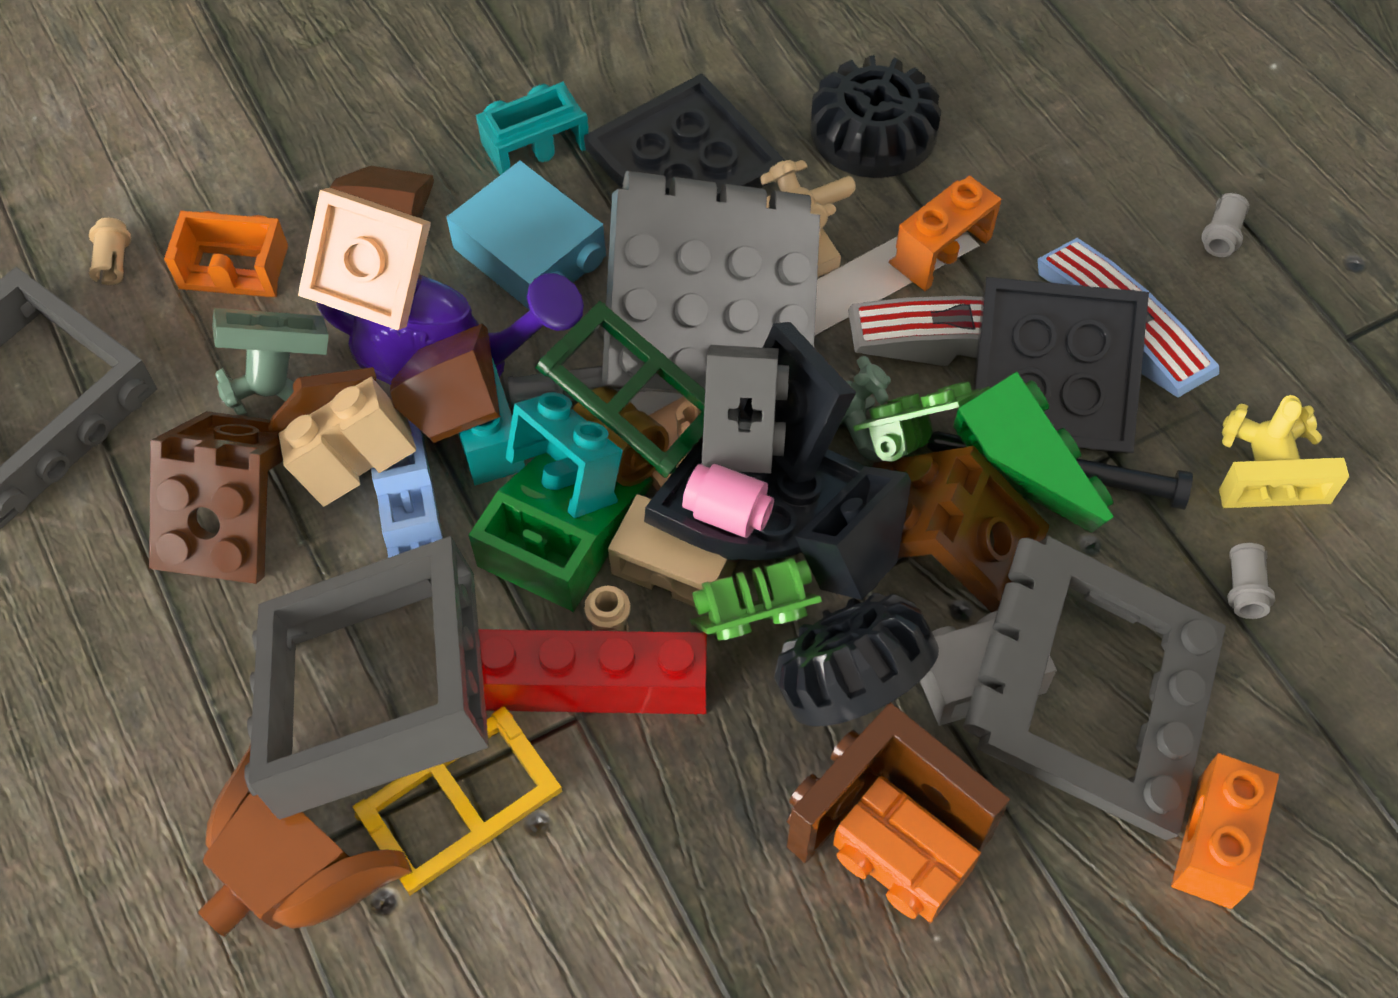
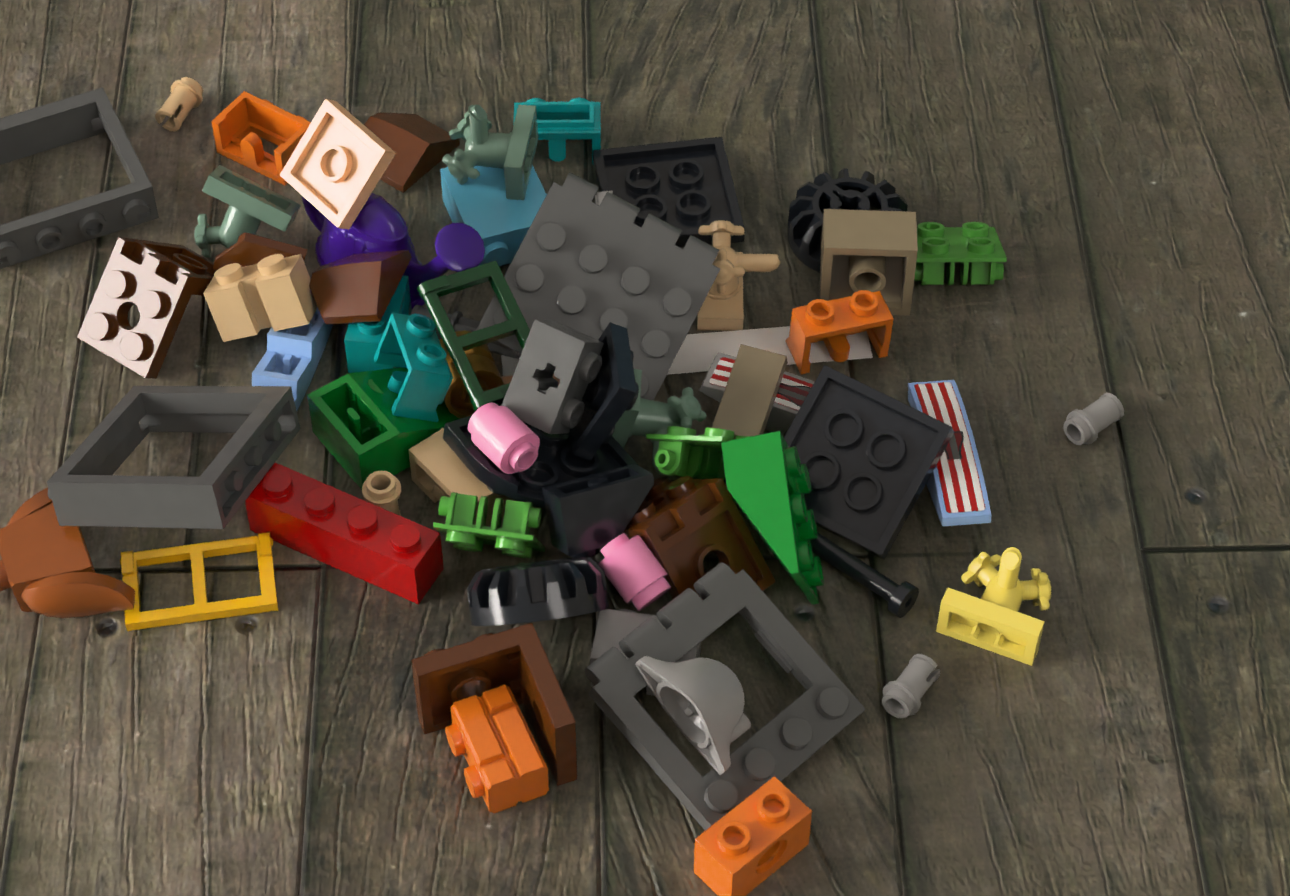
camera: 25 degrees right, 10 degrees down
none -> sand green piece [442,105,538,200]
none -> bright pink brick [598,533,671,611]
none -> light grey hat [635,656,751,775]
none -> dark tan tile [711,344,788,440]
none -> dark tan slope [819,209,918,316]
none -> bright green hinge [914,222,1007,285]

